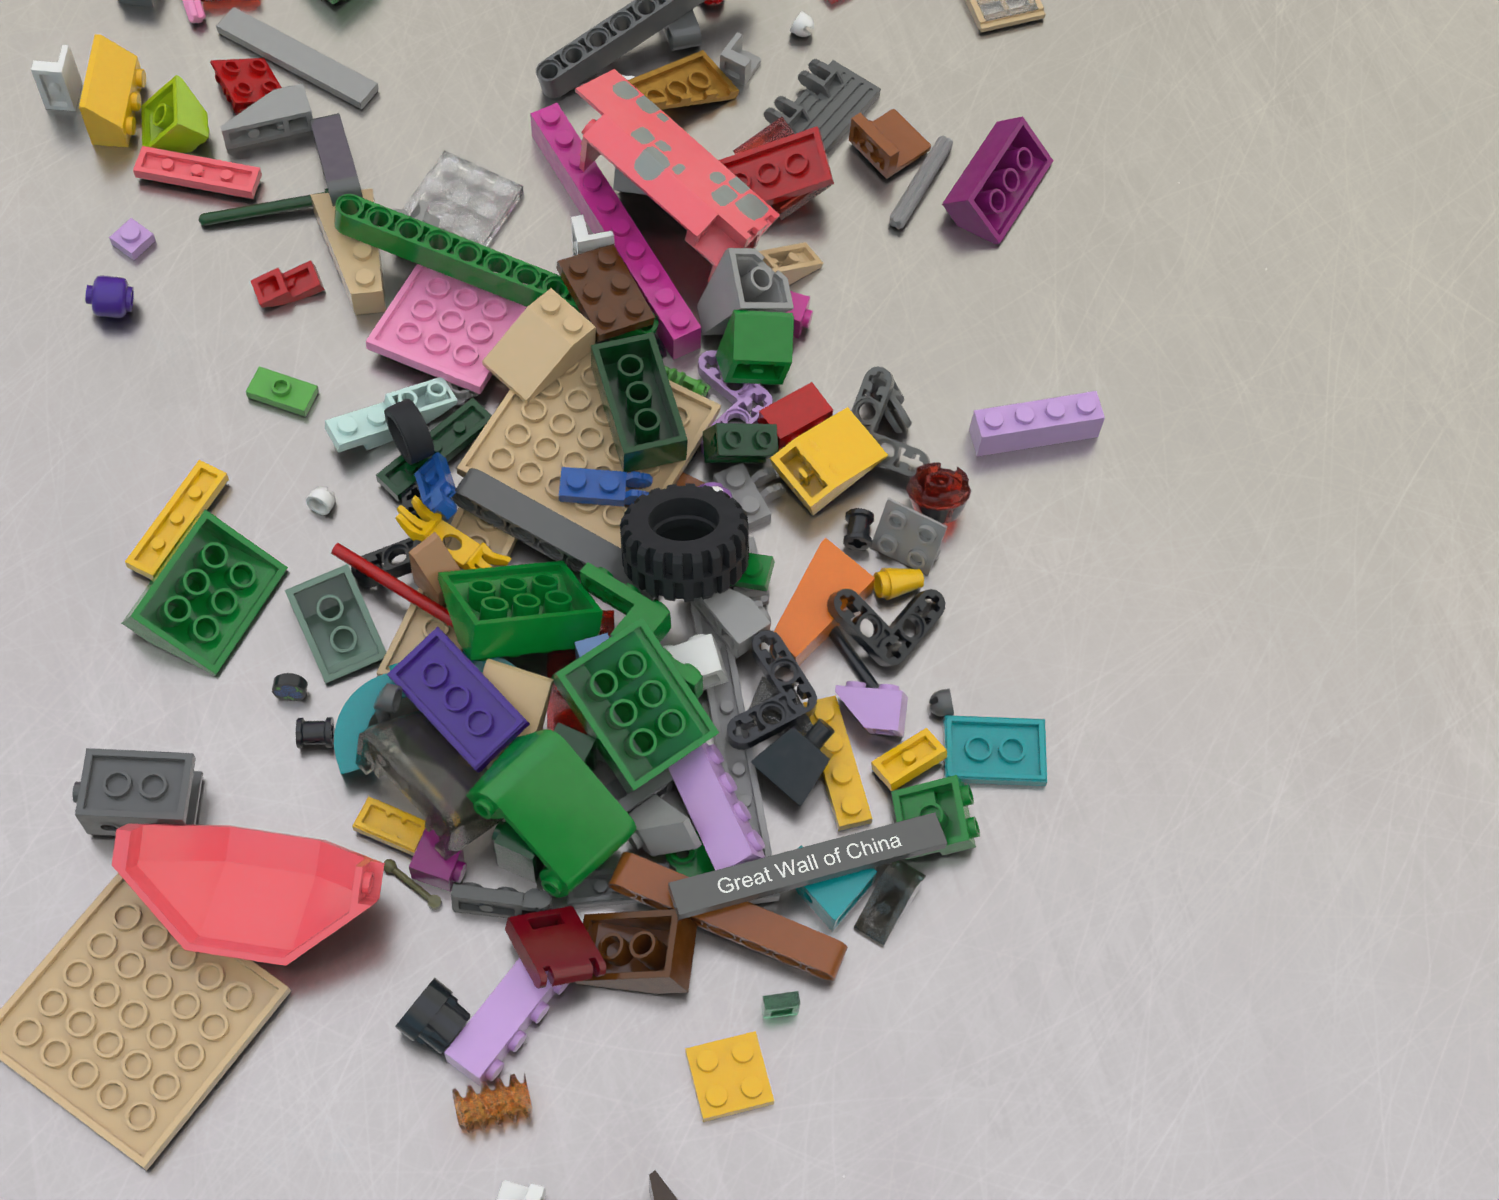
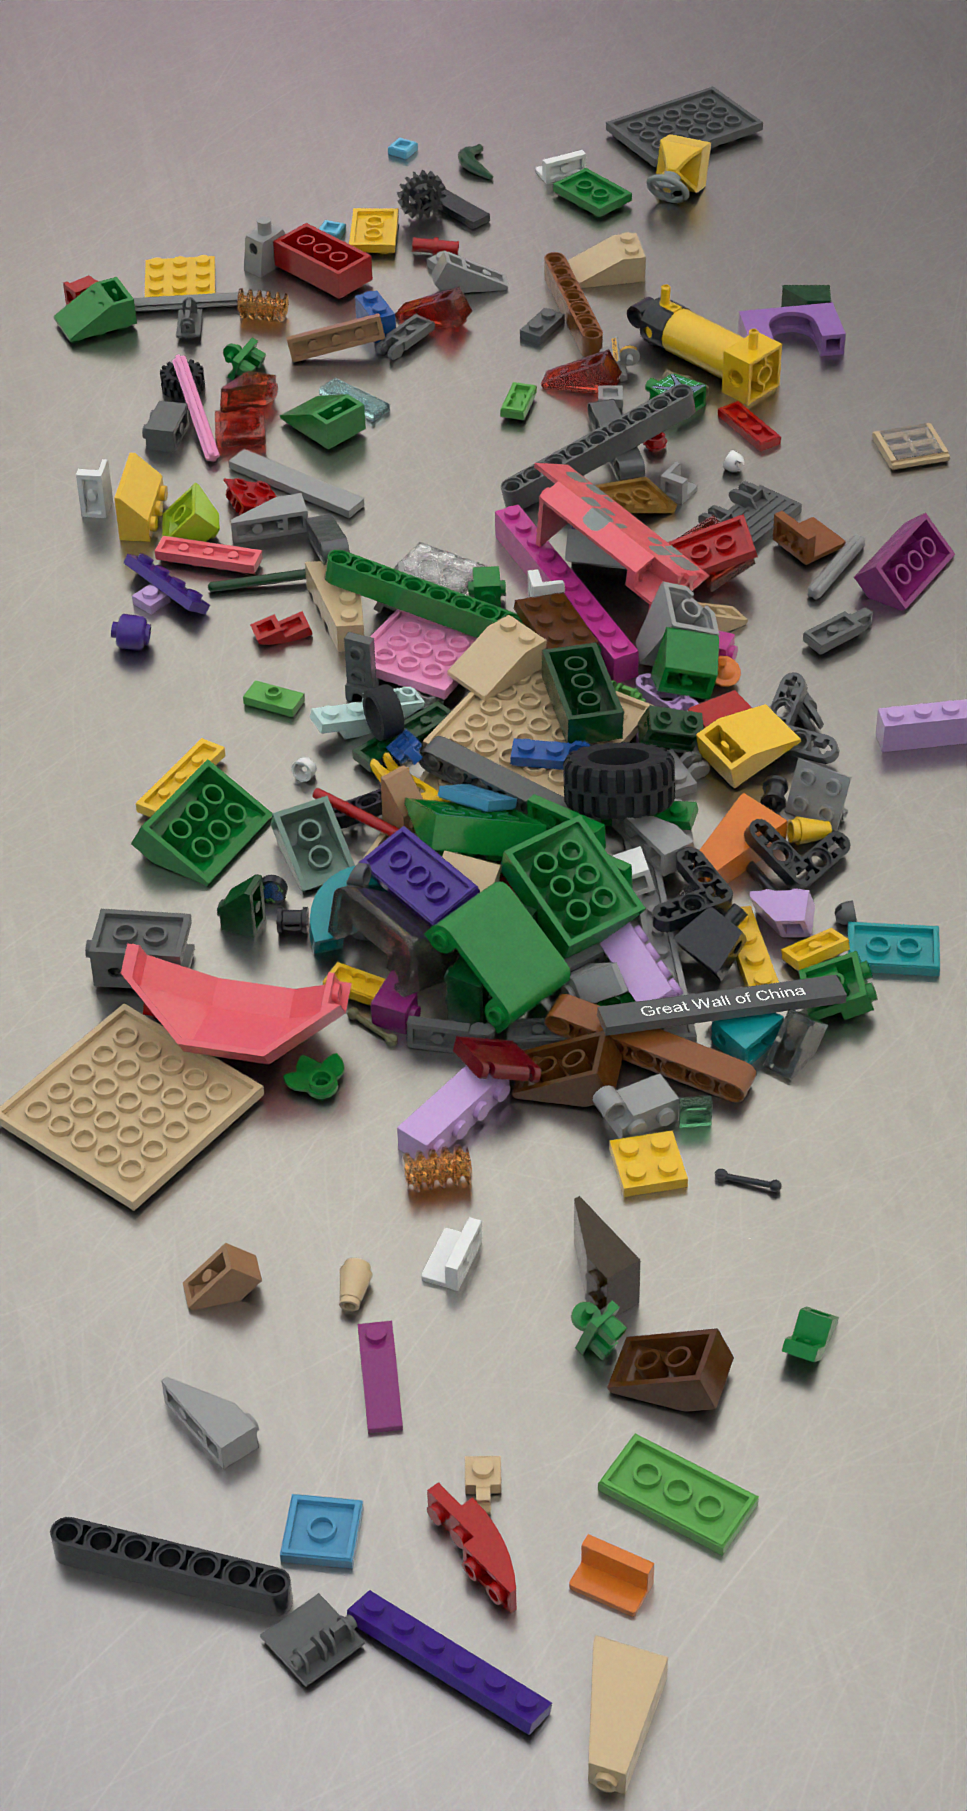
camera: 10 degrees right, 20 degrees down
black piece [395,978,471,1054] -> none
clear red cone [906,462,971,524] -> none
none -> dark purple plate [123,553,210,614]
none -> dark green slope [217,874,266,938]
none -> green plate [283,1053,345,1099]
none -> dark grey plate [344,632,379,701]
none -> dark azure tile [437,784,517,812]
none -> green brick [468,566,506,607]
none -> light grey hinge [592,1073,679,1139]
none -> orange hat [715,656,741,687]
none -> black hinge [715,1168,782,1192]
none -> dark grey hinge [803,607,873,655]

